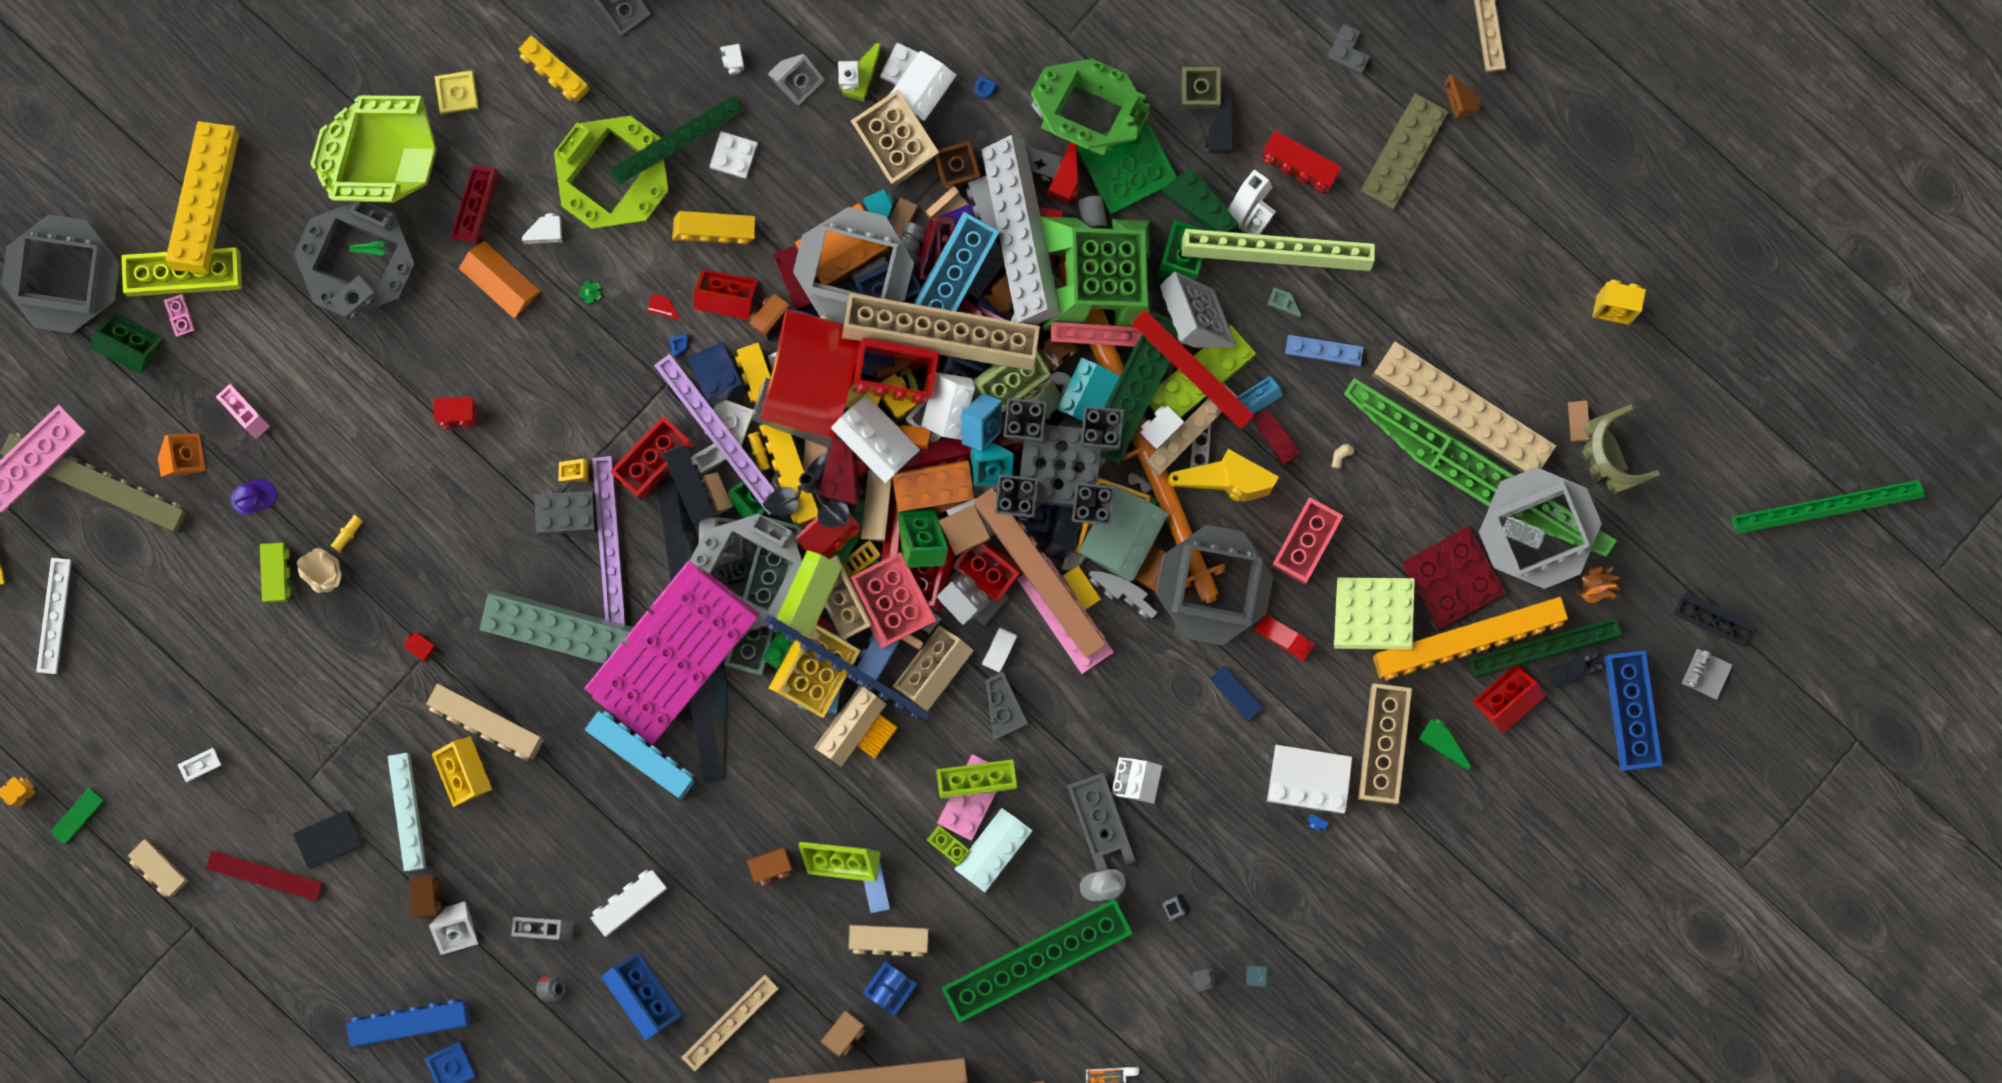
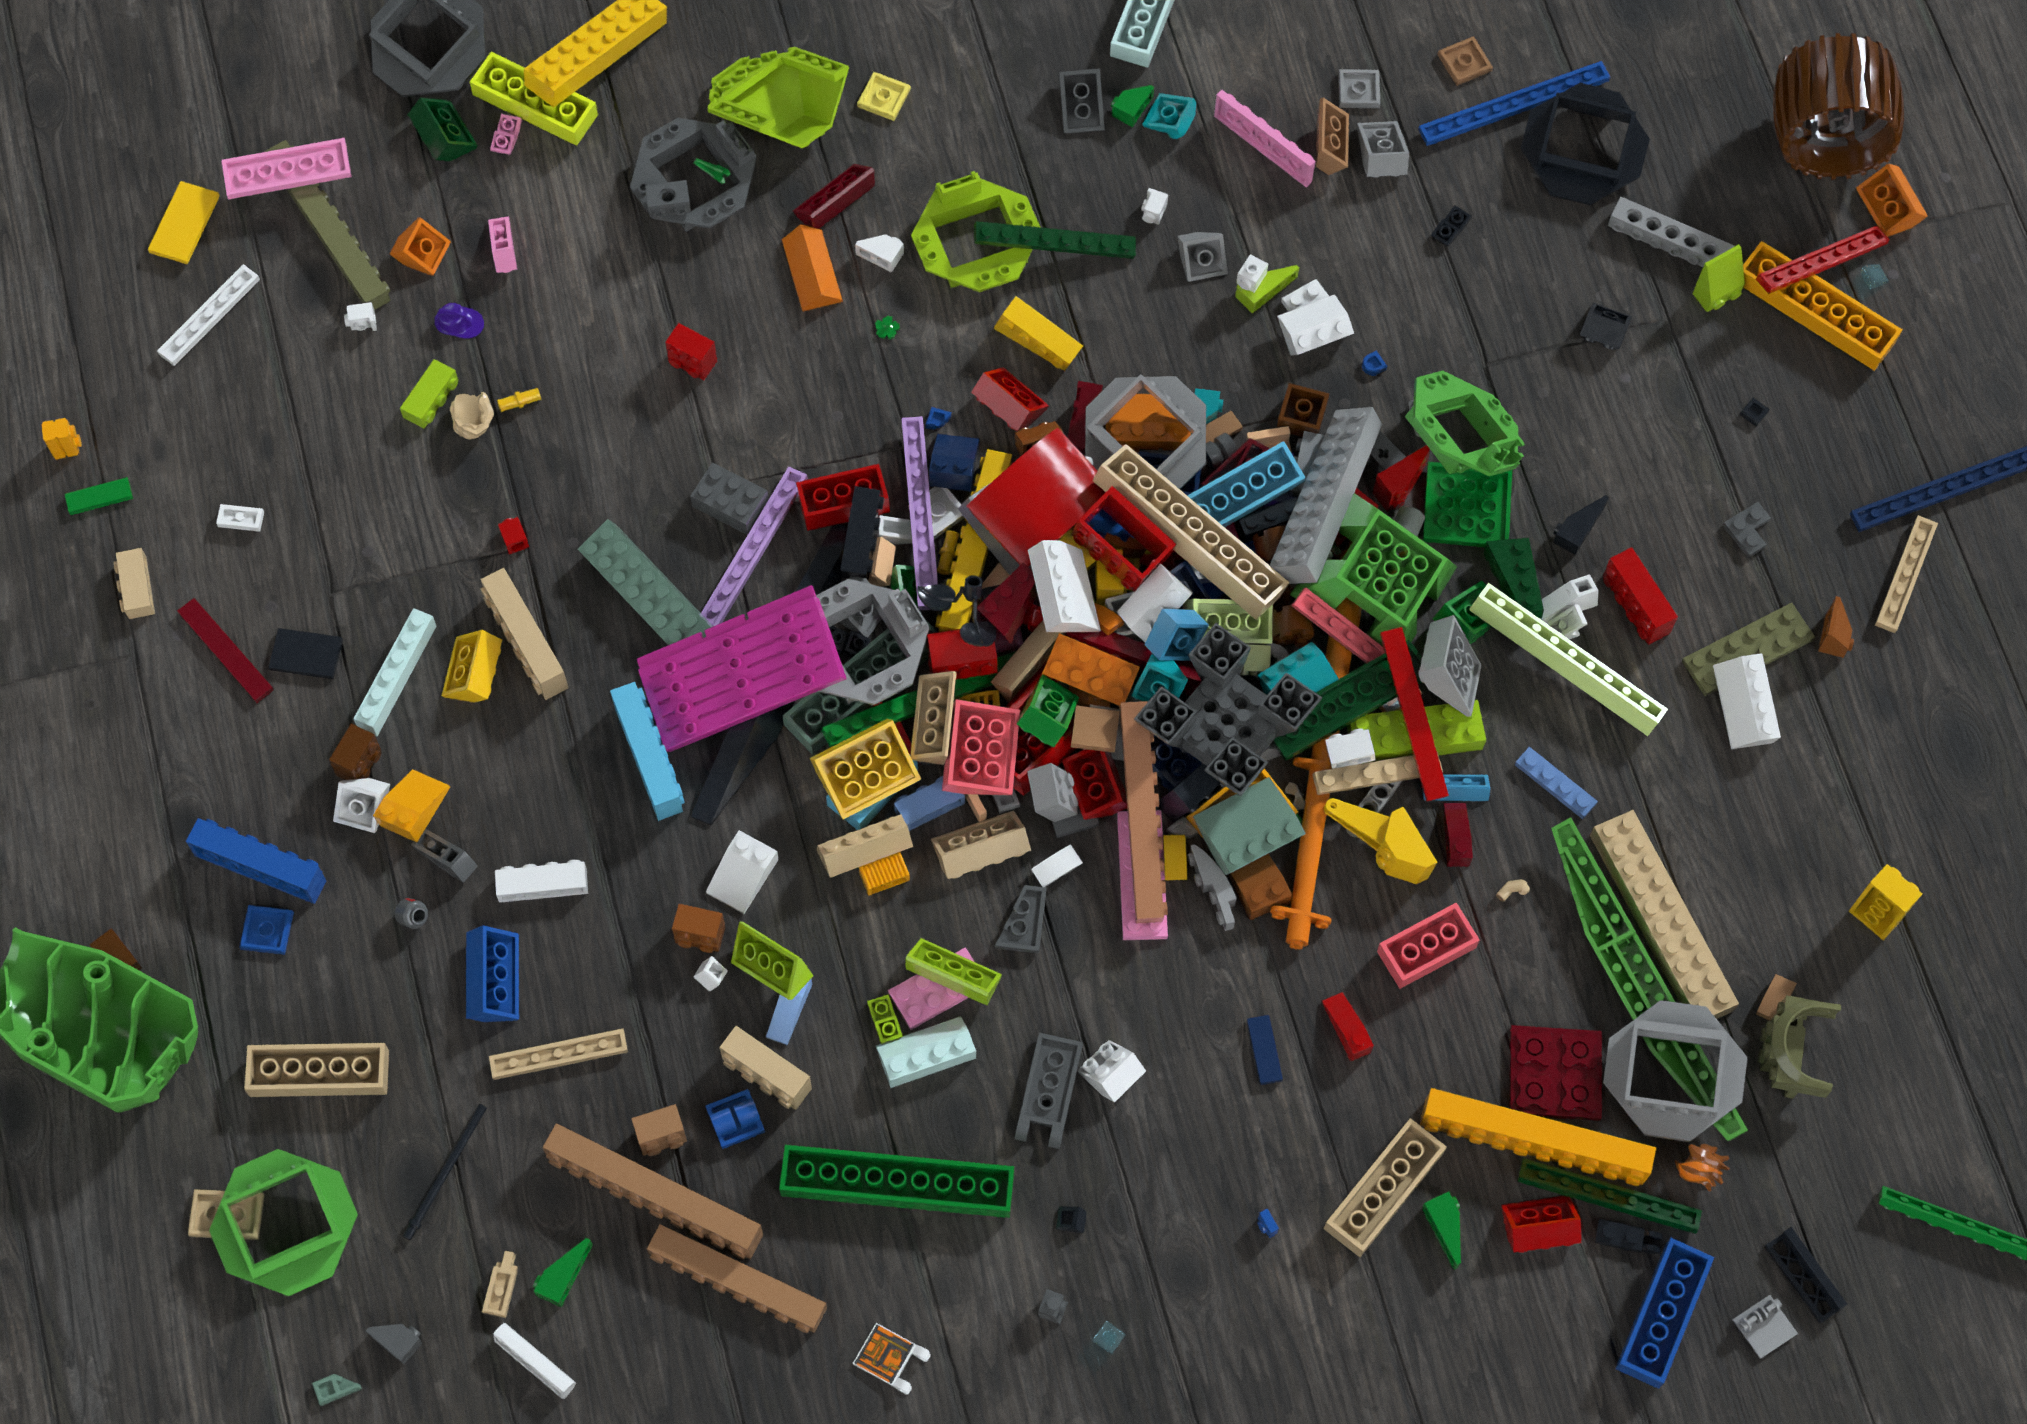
camera: 30 degrees right, 15 degrees down
yellow brick [518,36,590,103] -> none
yellow slope [559,459,589,482] -> none
red sticker [648,294,680,320] -> none
white plate [710,132,757,179] -> none
dark blue plate [764,615,930,720] -> none
lime slope [777,550,843,637] -> none
tan slope [851,89,939,186] -> none
light grey piece [1080,869,1126,901] -> none
dark grey hinge [1155,525,1273,645] -> none
olive brick [1182,67,1221,109] -> none
sand green tile [1267,287,1301,318] -> none
white slope [1267,745,1352,814] -> none
yellowish green plate [1334,578,1415,649] -> none
clear slope [1501,516,1546,550] -> none
none -> white brick [344,302,377,331]
none -> light orange slope [373,769,450,842]
none -> white slope [694,956,728,991]
none -> white slope [706,830,778,914]
none -> white slope [1713,653,1781,749]

